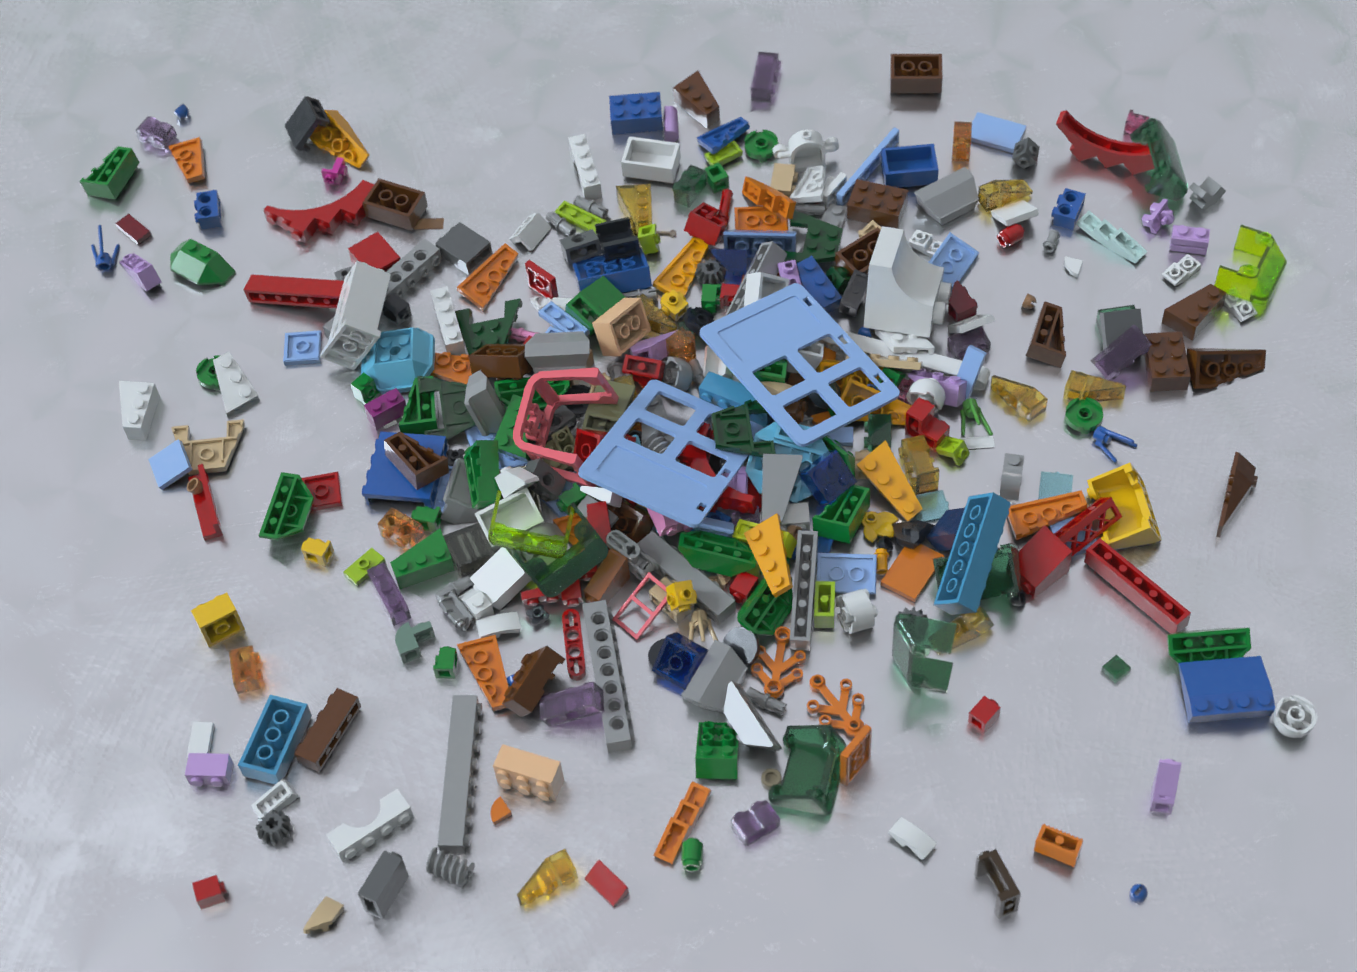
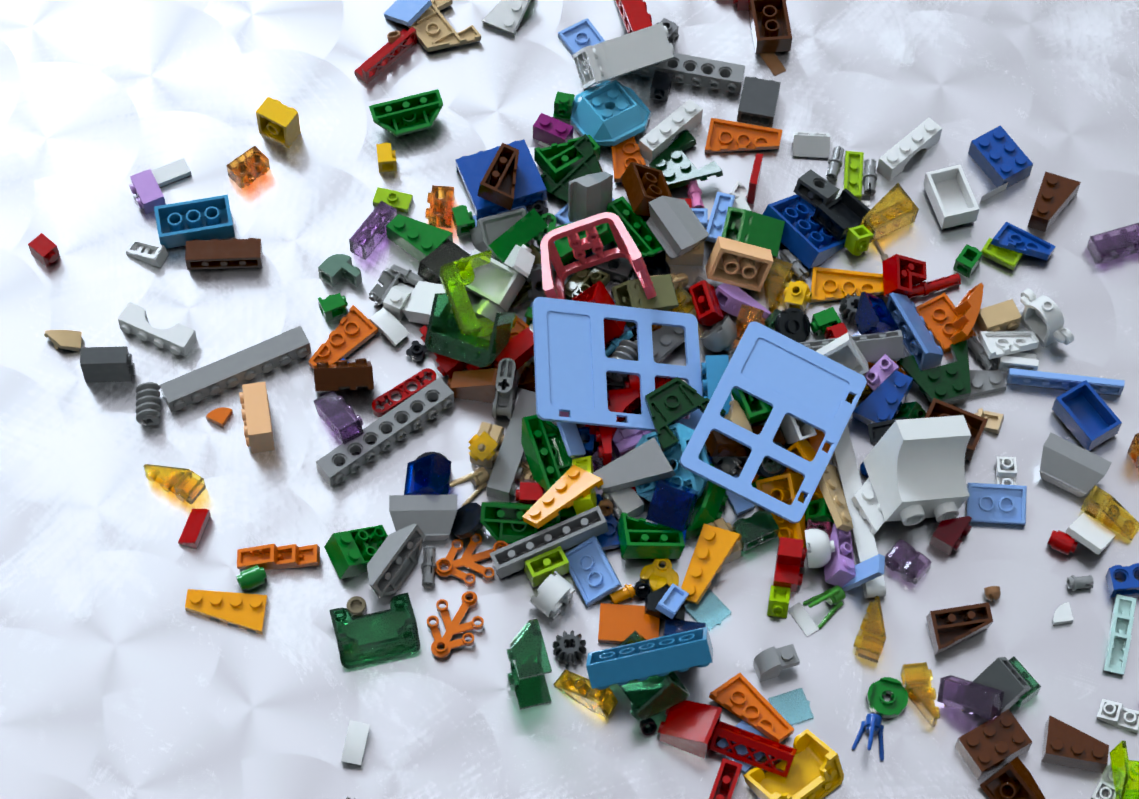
camera: 55 degrees right, 5 degrees up
dark grey gear [256,809,292,846] -> none
red tile [302,472,343,512] -> none
red brick [348,232,401,272] -> none
coral window [612,572,667,640] -> none
lavender brick [663,106,679,142] -> none
clear green brick [672,164,707,208] -> none
clear purple brick [731,800,780,846] -> none
green plate [744,130,779,162] -> none
orange tile [840,724,872,786] -> none
reddish brown brick [847,179,908,229] -> none
clear yellow wedge [898,435,940,496] -> none
white tile [947,314,995,333] -> none
red brick [968,696,1001,733] -> none
none -> light orange wing [185,589,268,635]
none -> light blue tile [655,583,689,619]

